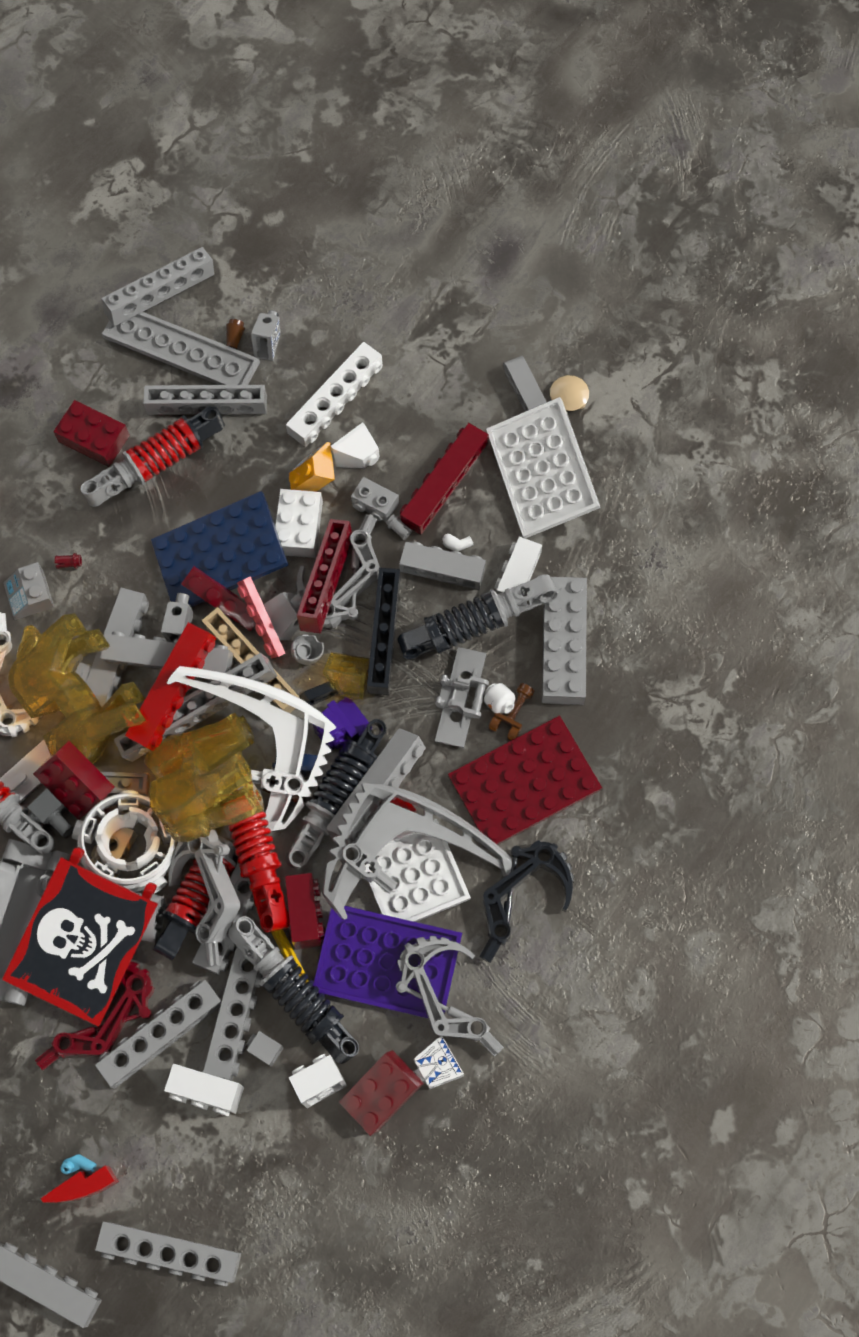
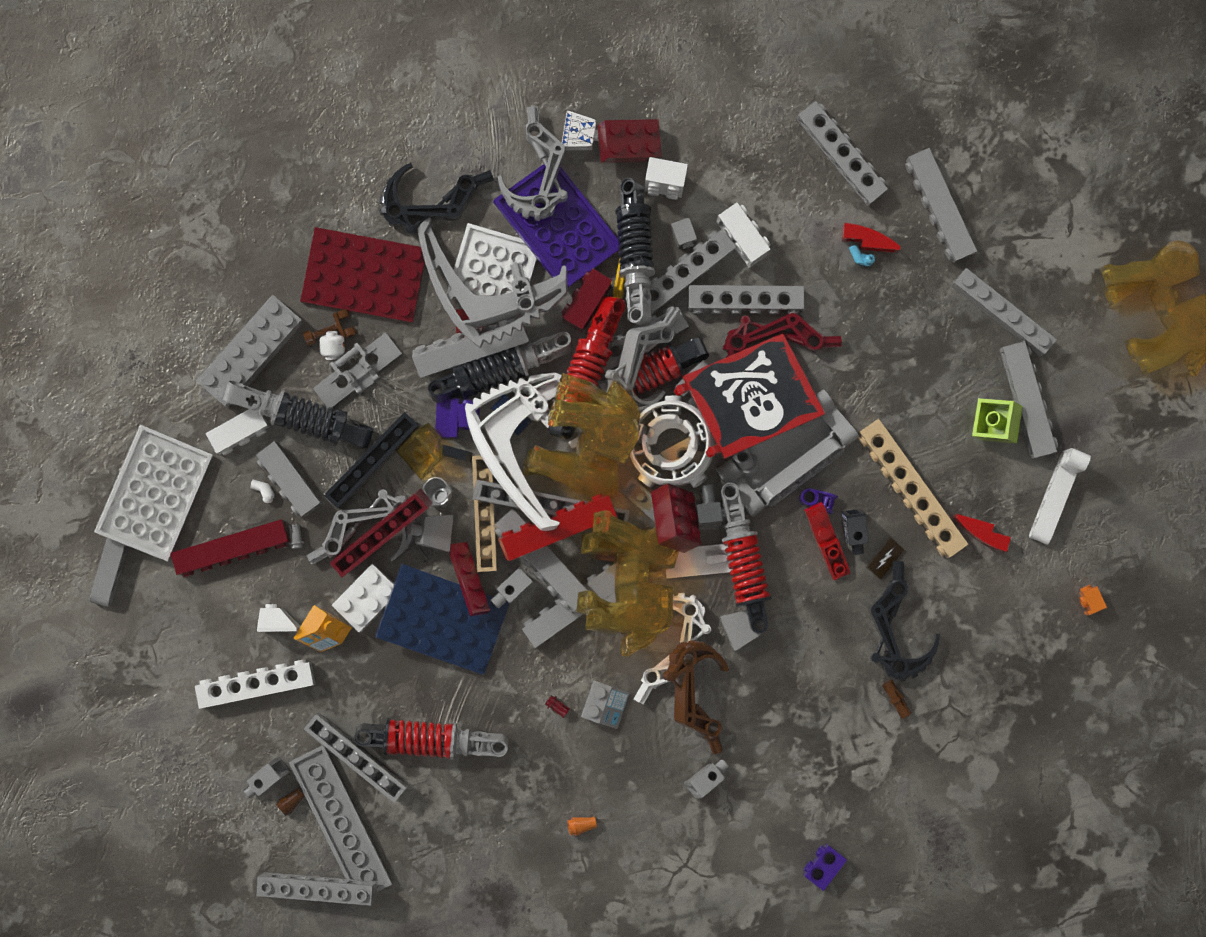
camera: 145 degrees left, 15 degrees up
dark red brick [53,400,130,467] -> none
coral plate [237,577,285,659] -> none
light grey brick [351,477,399,522] -> none
tan dish [550,375,589,411] -> none

